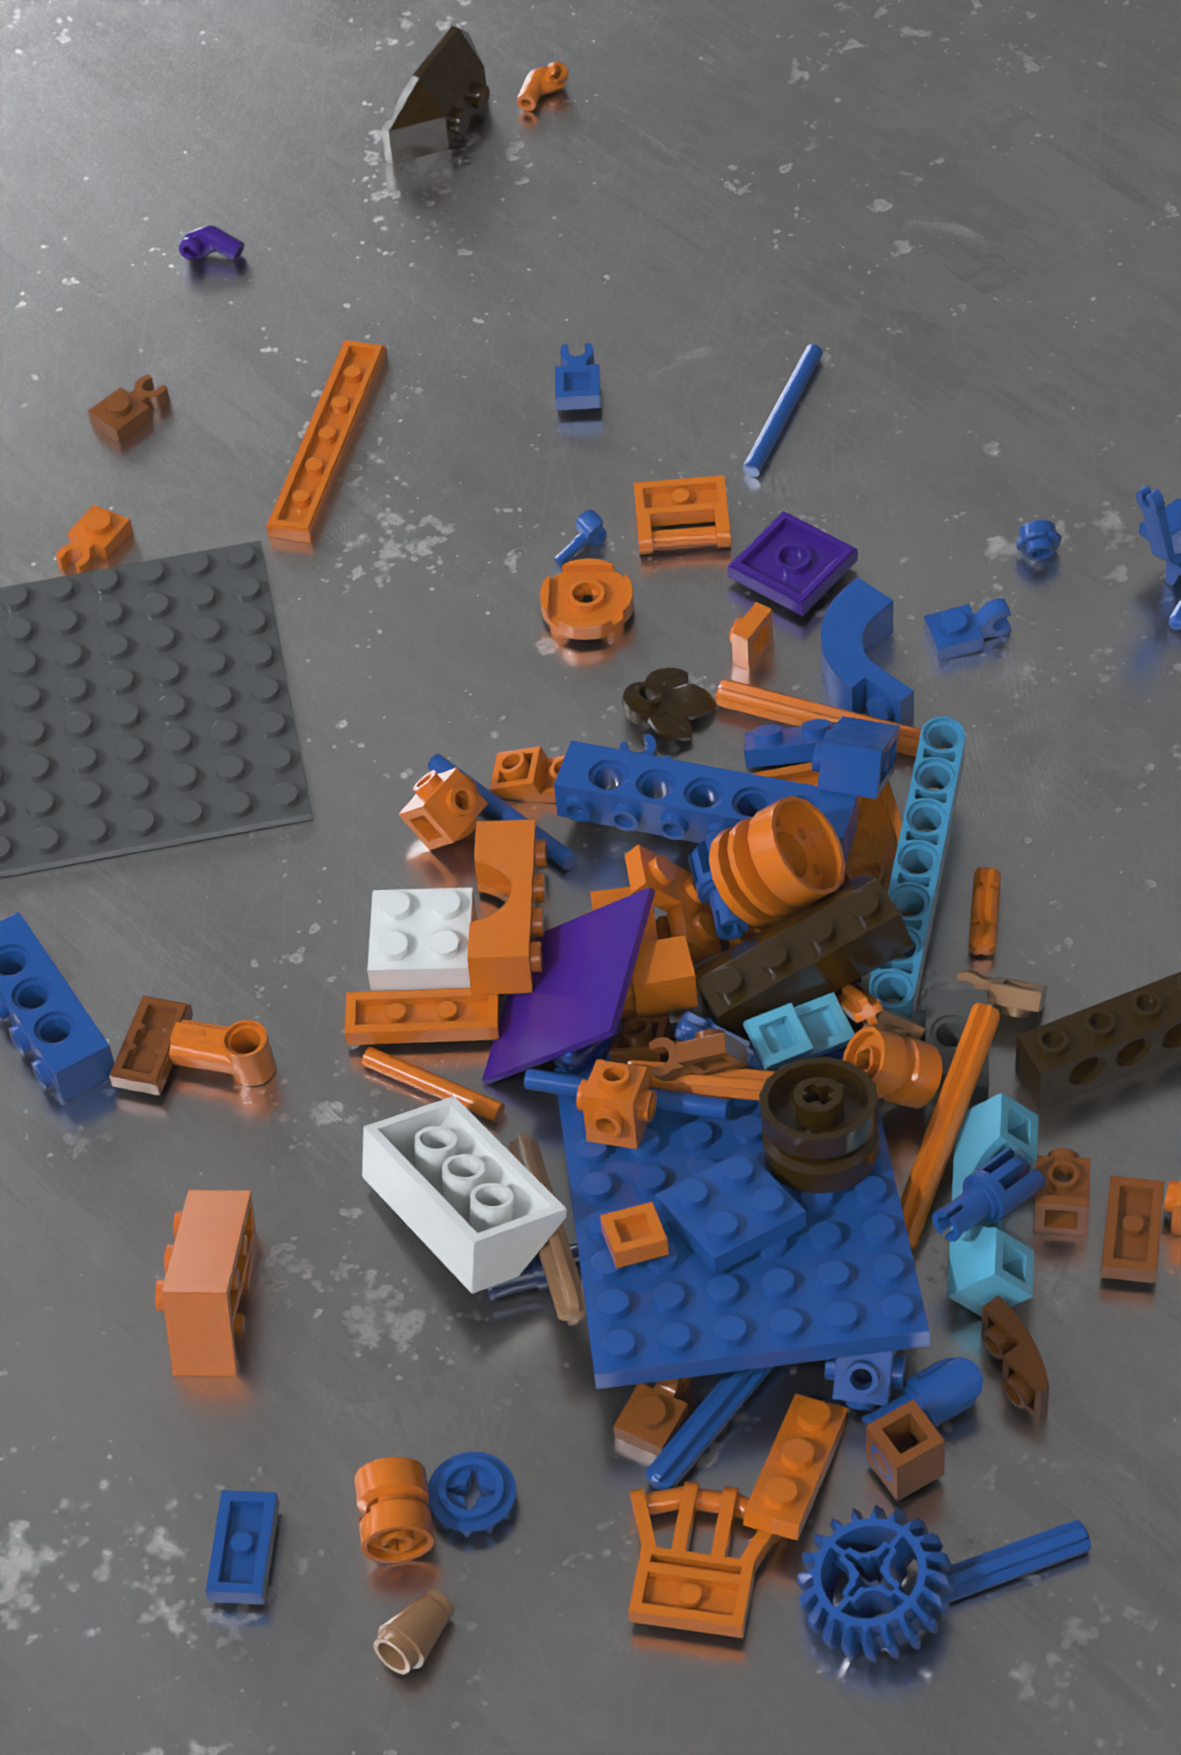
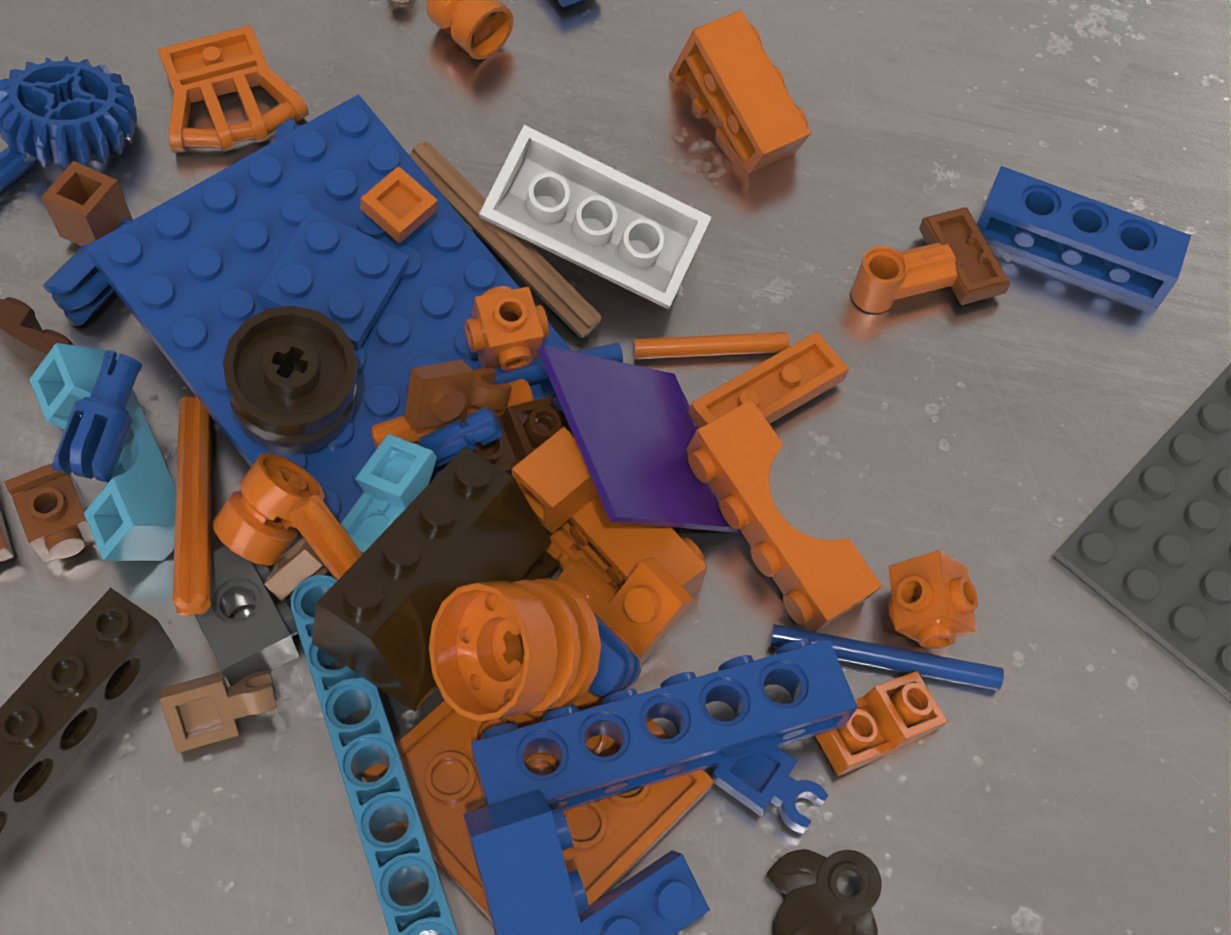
camera: 135 degrees right, 10 degrees up
white brick [367,887,477,991] -> none
blue gear [428,1452,517,1538] -> none
orange plate [743,1394,848,1541] -> none
orange axle [968,866,1001,956] -> none

